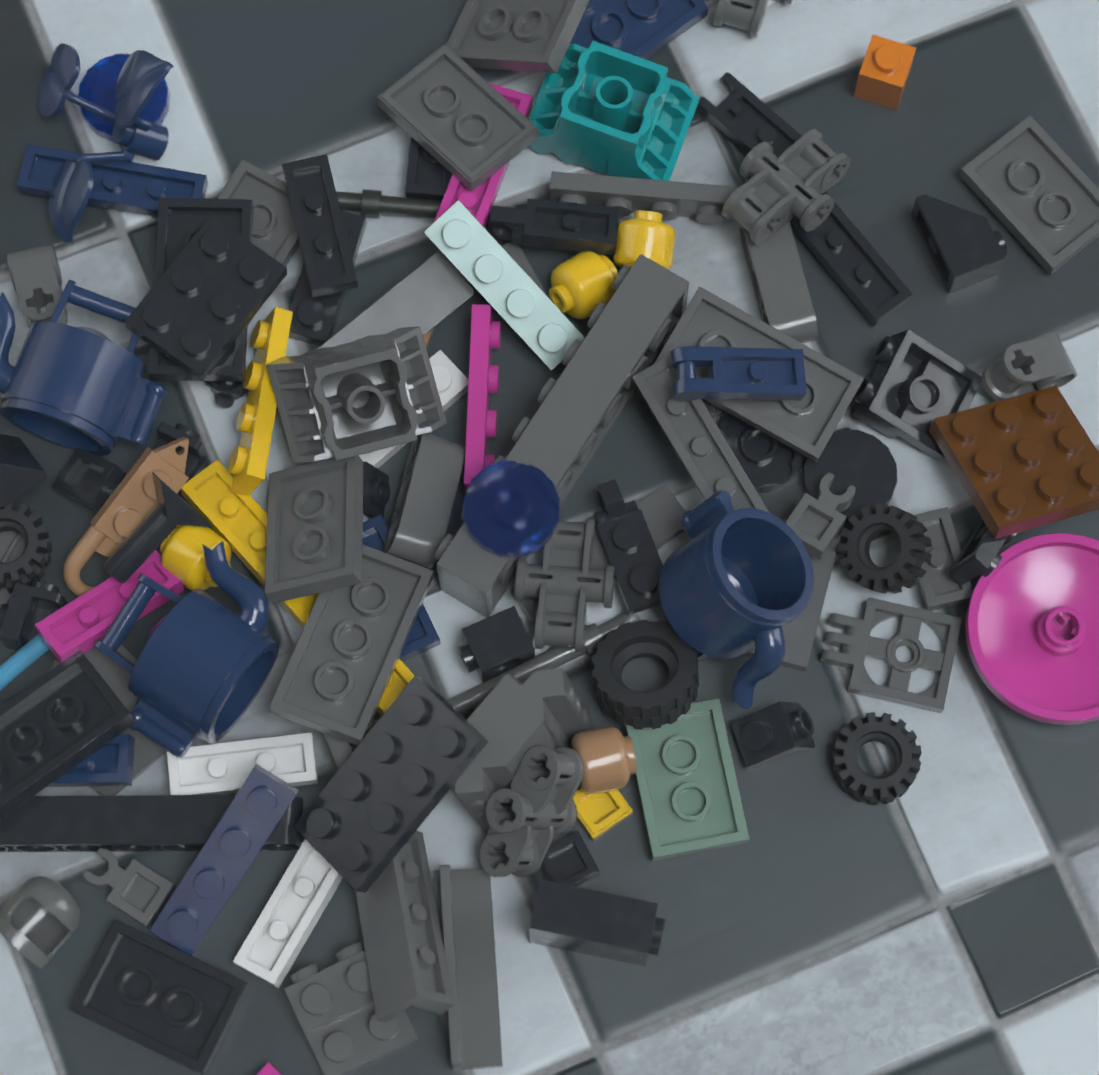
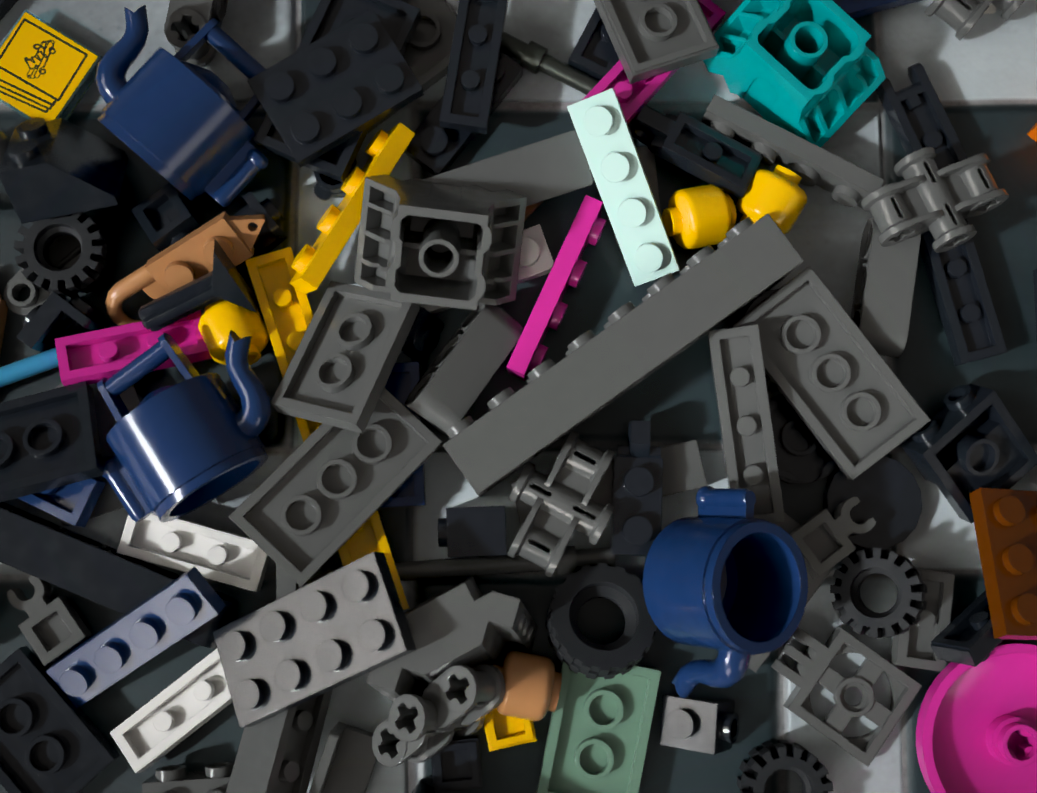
camera: 20 degrees right, 10 degrees up
clear blue tile [463,461,560,558] -> none
dark blue plate [670,346,807,401] -> none

